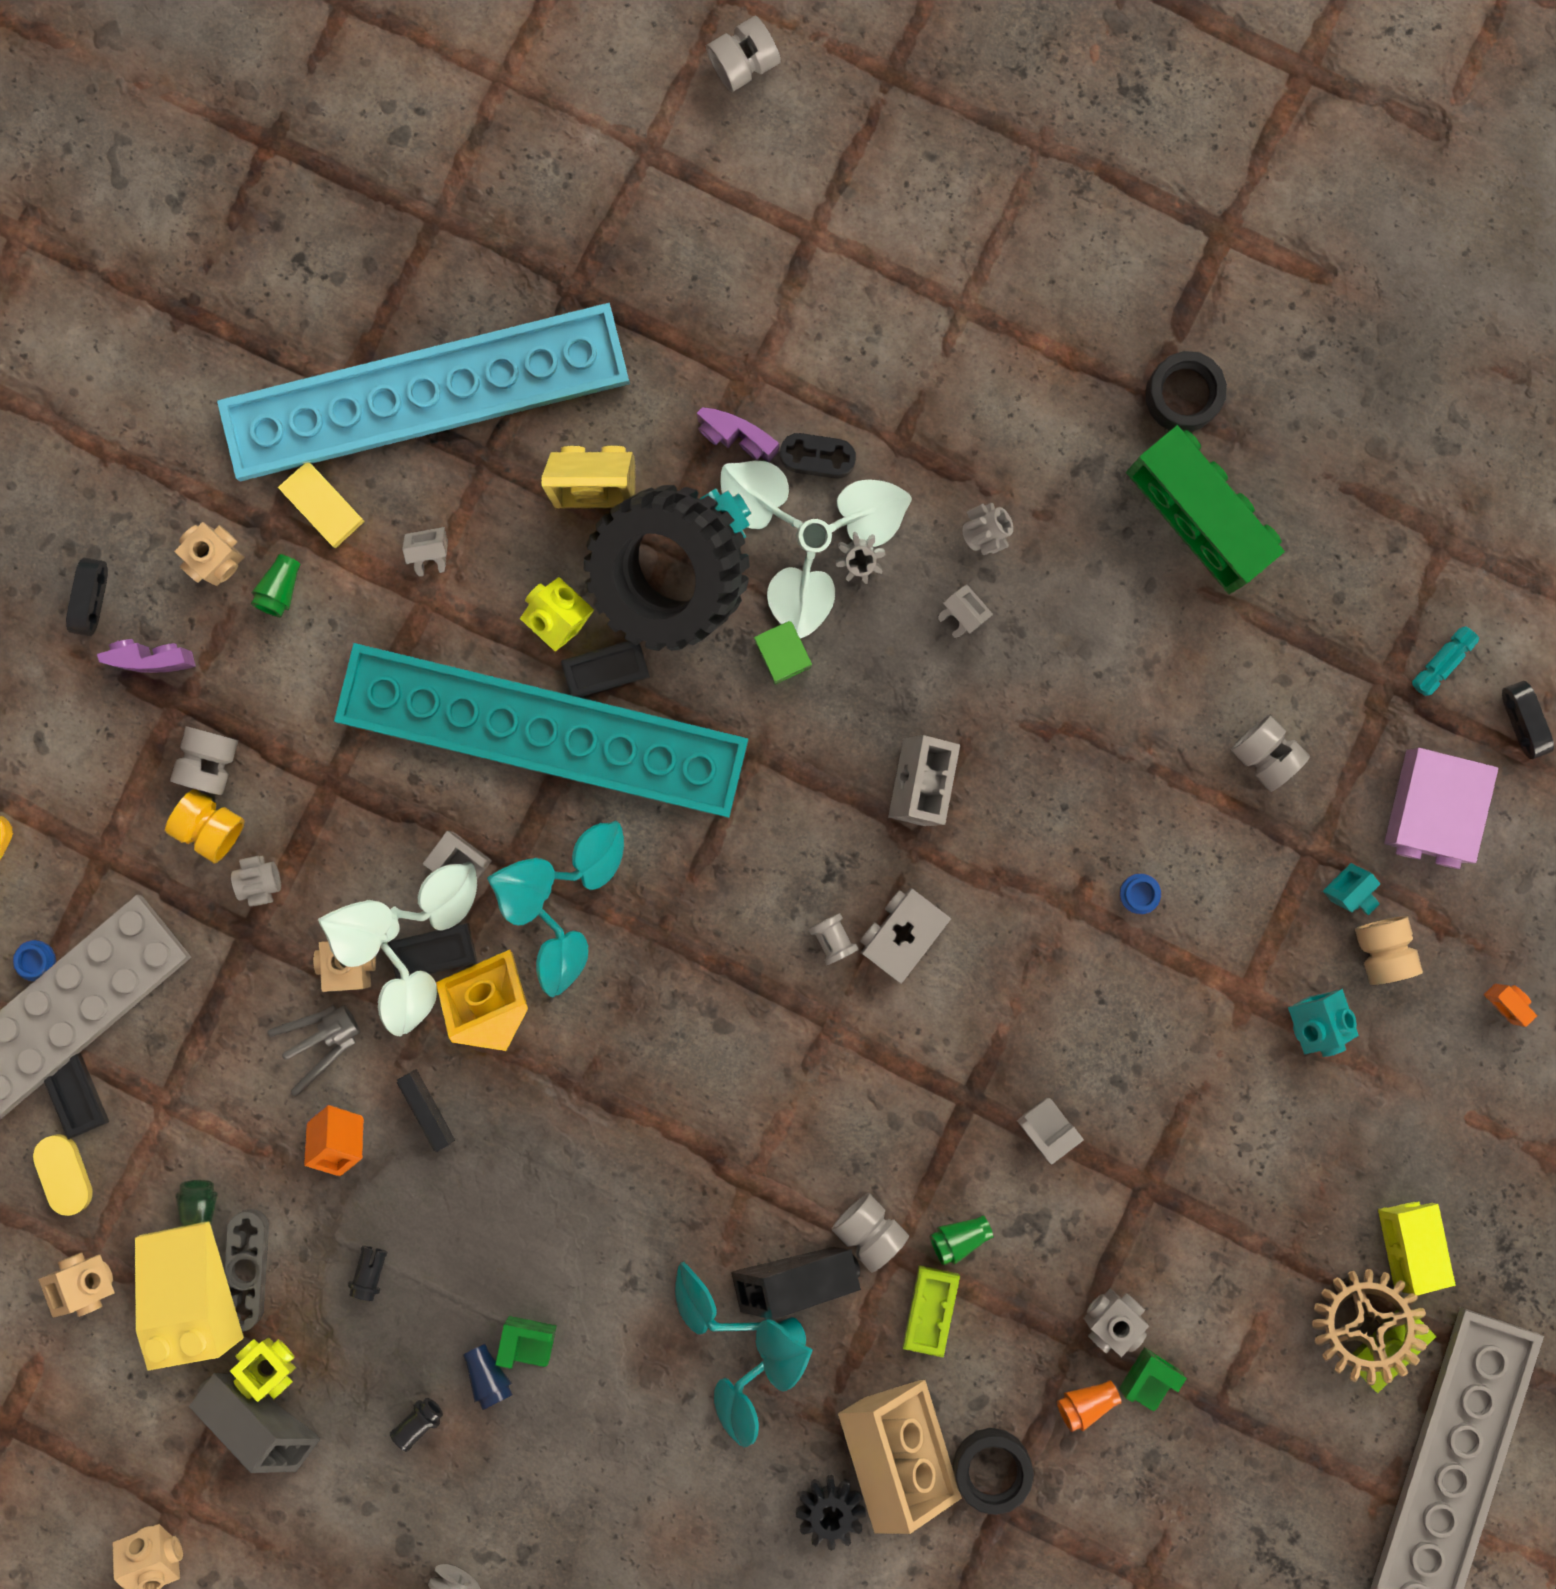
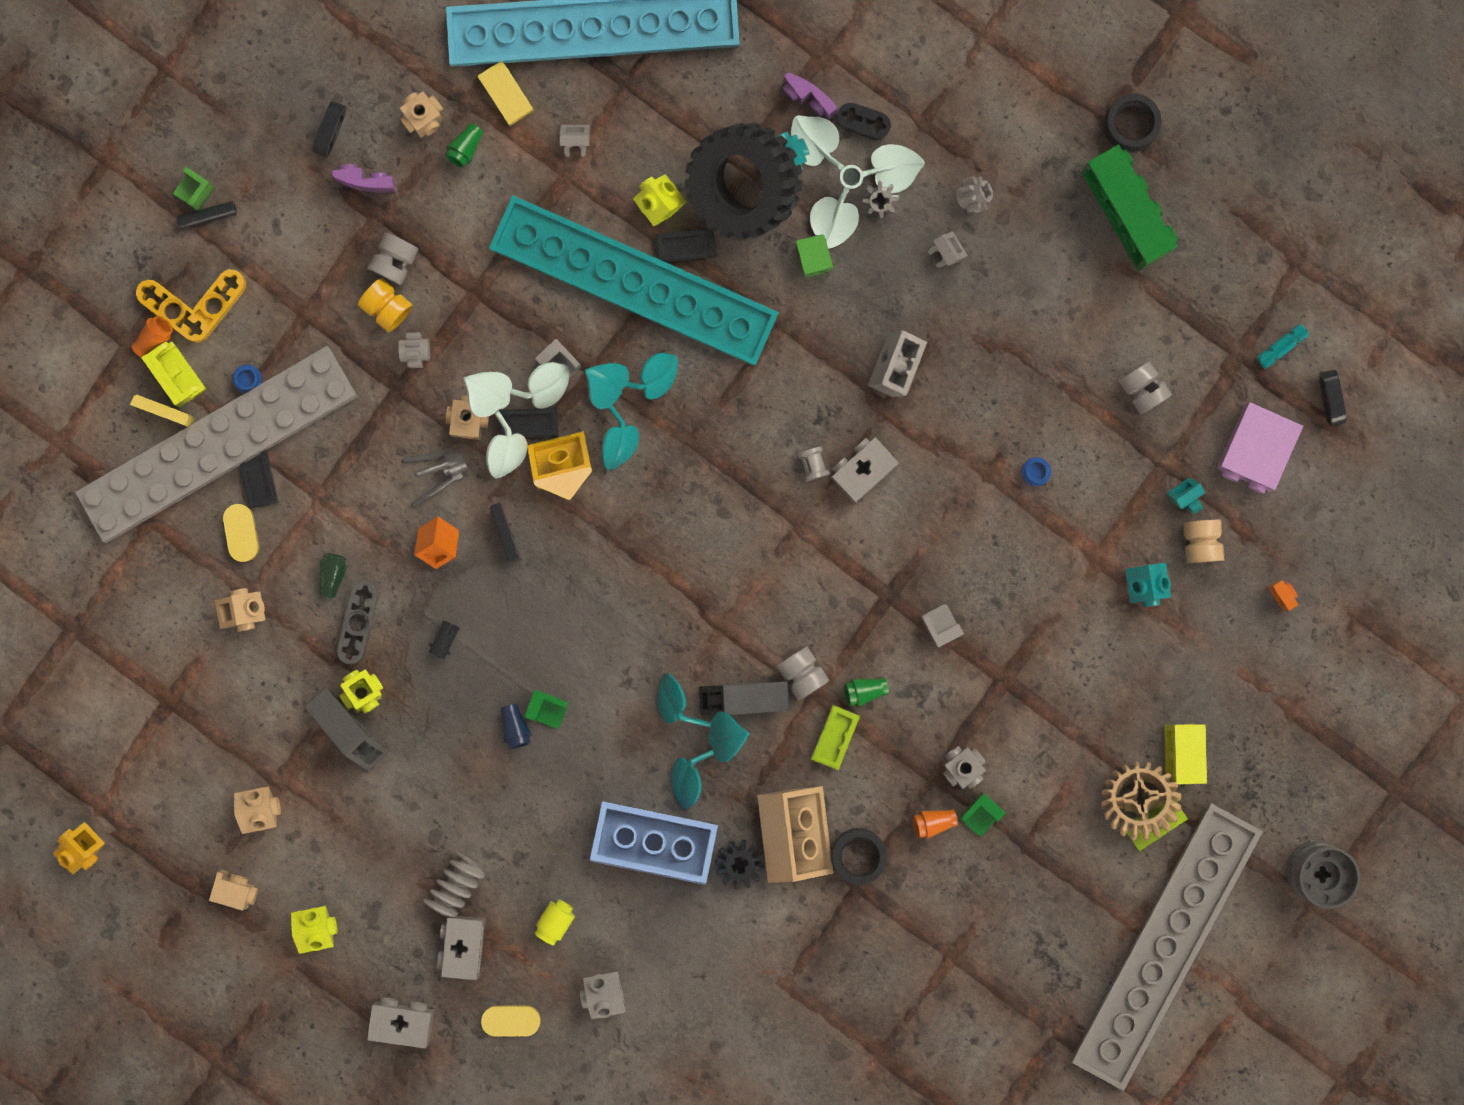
camera: 10 degrees right, 0 degrees up
light yellow slope [135,1221,244,1371] -> none
black pin [390,1398,443,1452] -> none
light yellow slope [542,446,635,508] -> none
none -> light blue brick [590,801,718,885]

